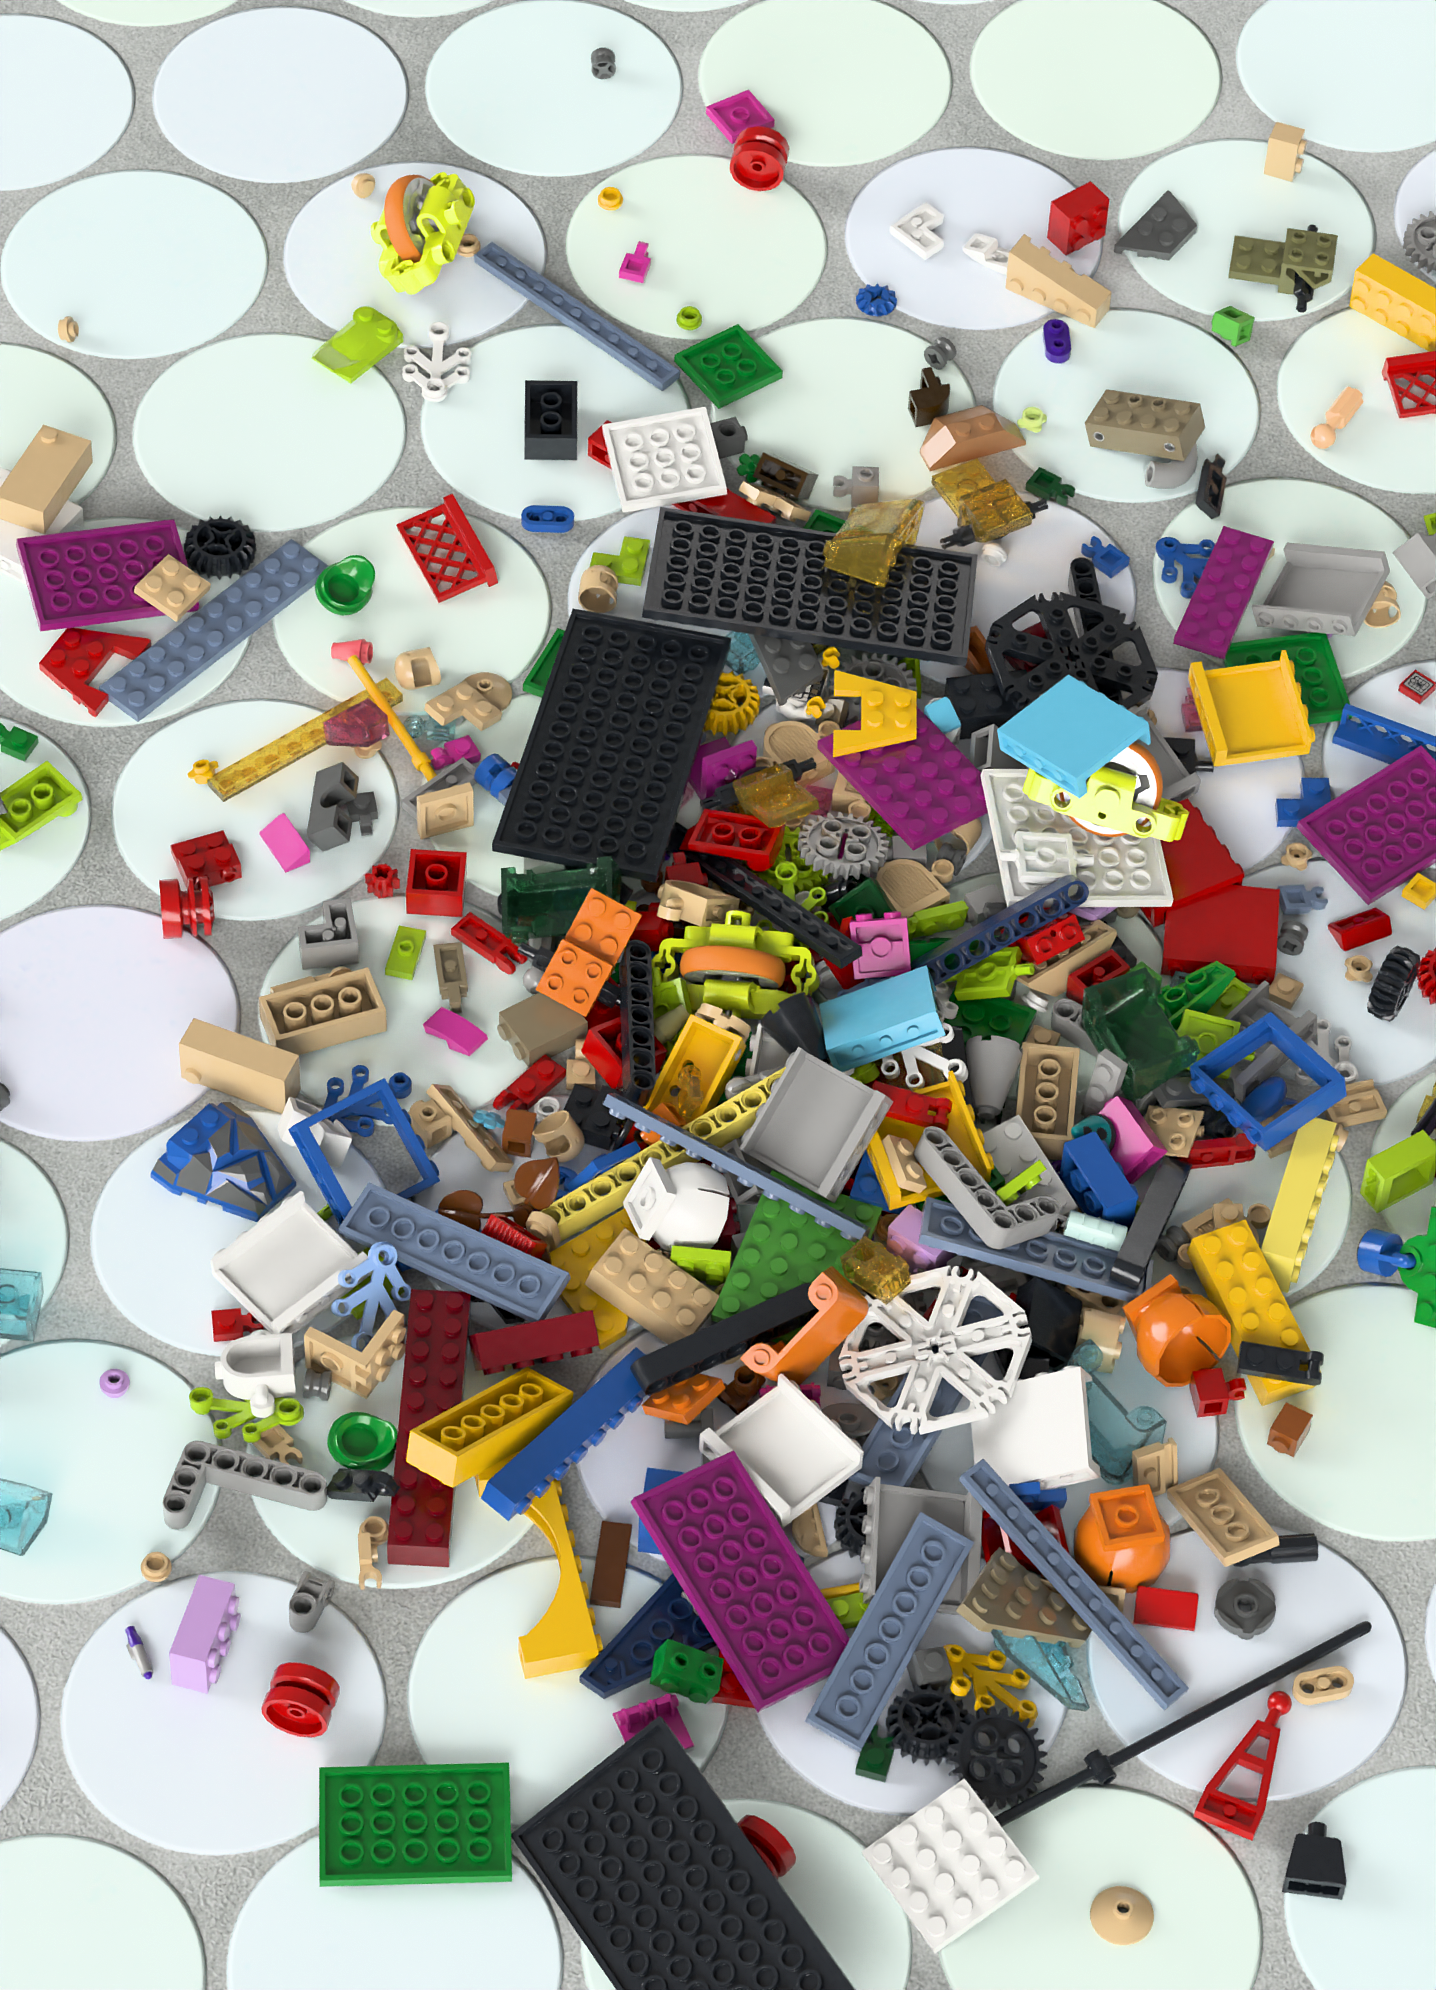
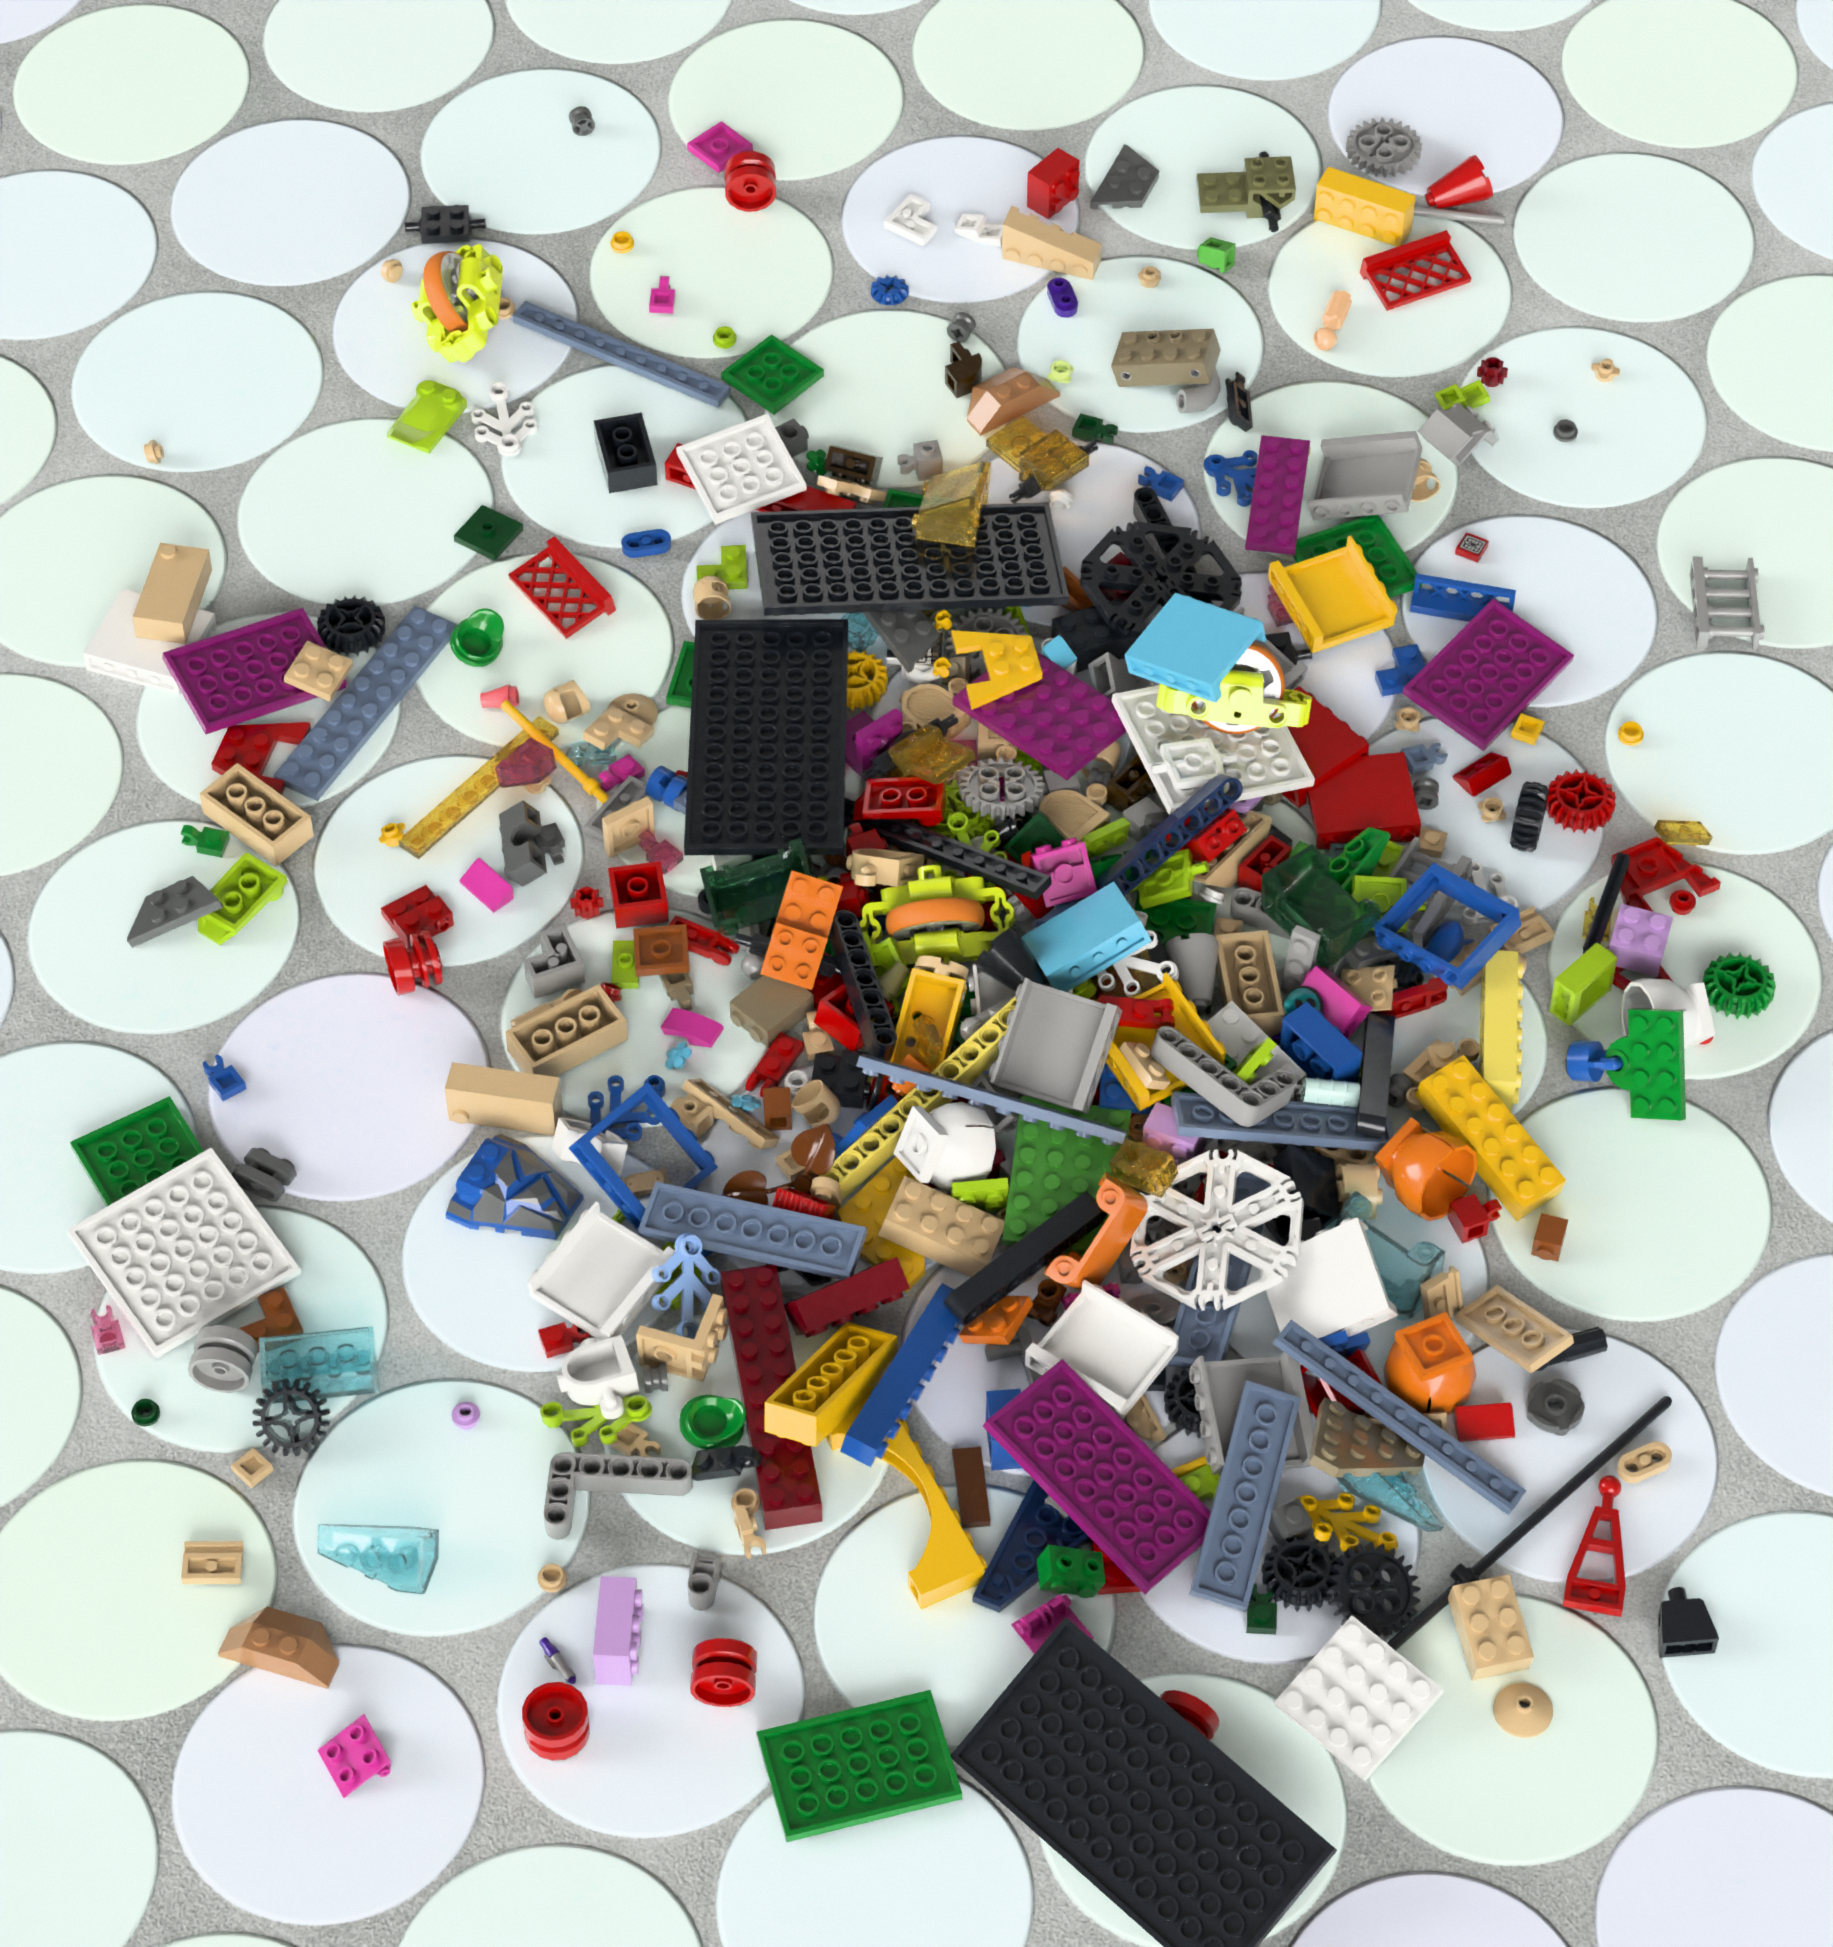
camera: 10 degrees left, 0 degrees up
black plate [1237,1341,1324,1386] -> none
tan brick [1264,121,1307,182] -> none
none -> tan brick [199,763,314,867]
none -> black plate [405,205,486,244]
none -> dark green plate [454,505,523,561]
none -> red wheel [522,1682,590,1761]
none -> red plate [600,982,622,1003]
none -> tan piece [620,1167,670,1197]
none -> dark orange plate [633,924,690,977]
none -> clear pink plate [639,829,683,875]
none -> medium azure plant [665,1042,692,1069]
none -> dark brown brick [1106,755,1157,813]
none -> tan plate [1138,266,1161,288]
none -> tan brick [1448,1574,1534,1681]

